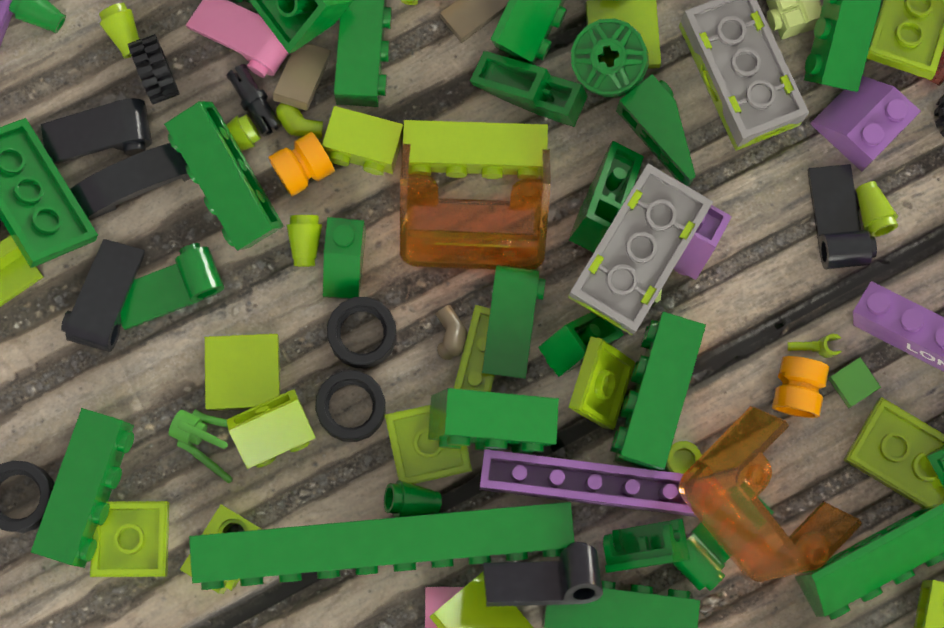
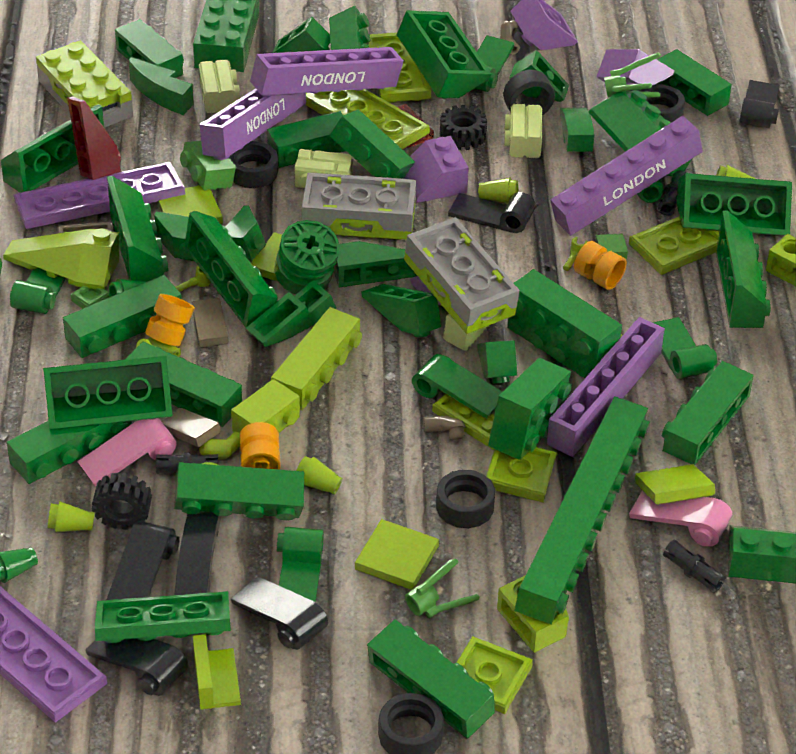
camera: 60 degrees left, 35 degrees down
lime brick [226,389,316,469] -> none
green slope [323,217,366,299] -> none
black tyre [327,297,397,368] -> none
green cone [384,480,442,517] -> none
clear orange windscreen [400,144,551,270] -> none
black door [483,542,603,607] -> none
lime tile [568,337,635,430] -> none
green hinge [603,518,690,573] -> none
clear orange windscreen [679,406,862,582] -> none

